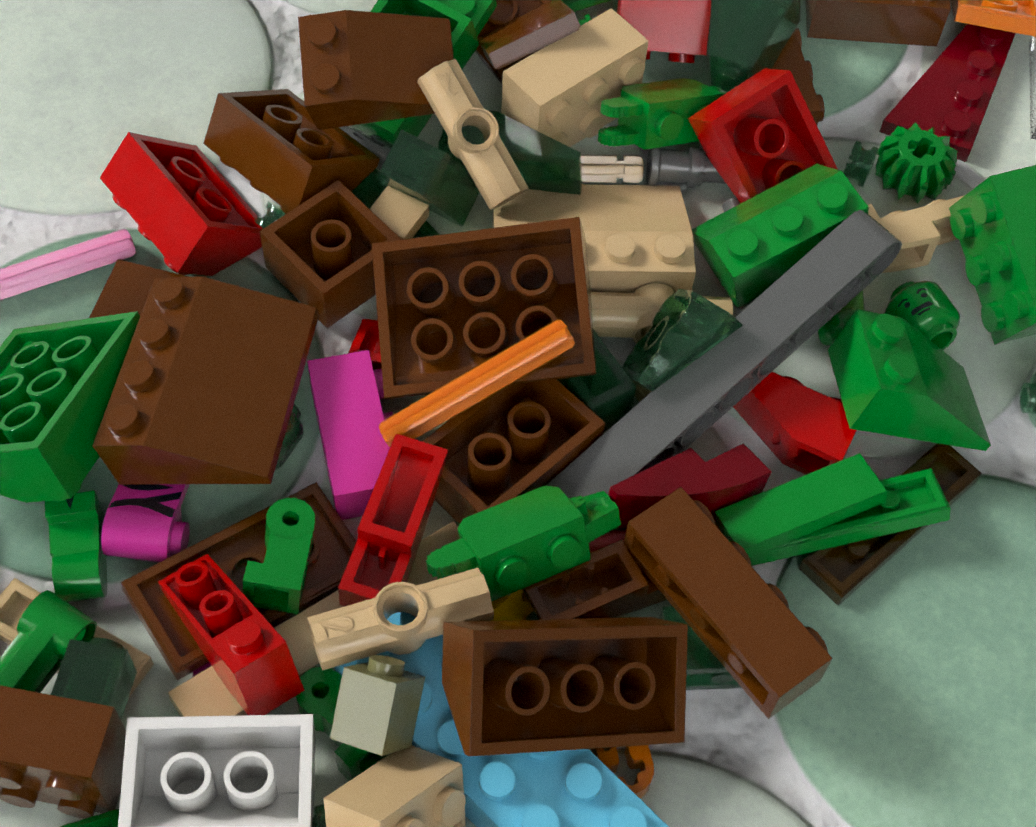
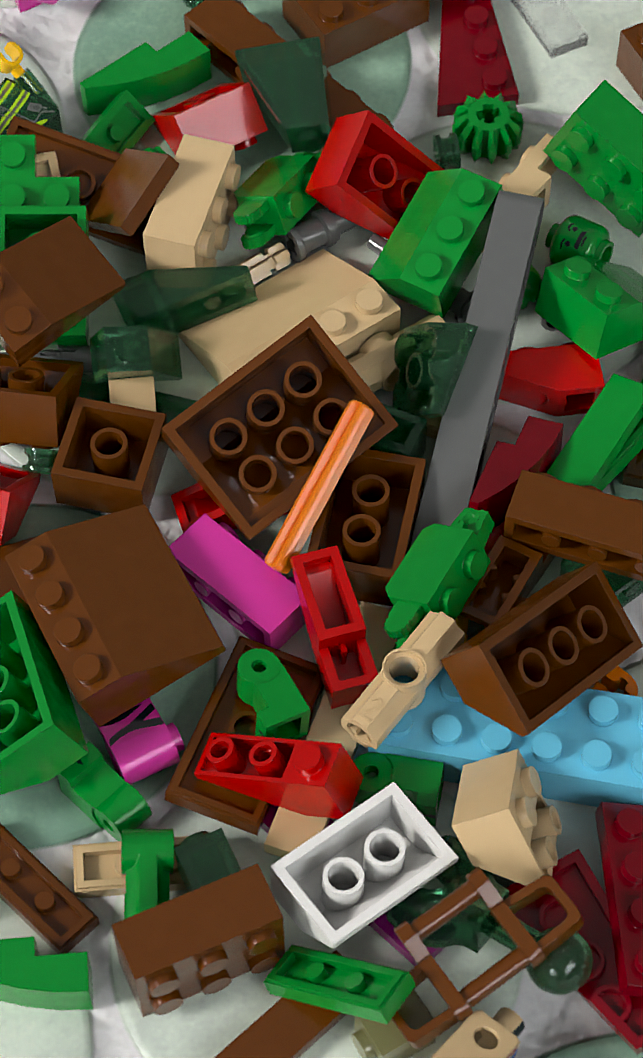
camera: 30 degrees left, 0 degrees up
brick [330,655,425,756] -> none
tan piece [417,59,529,210] -> none

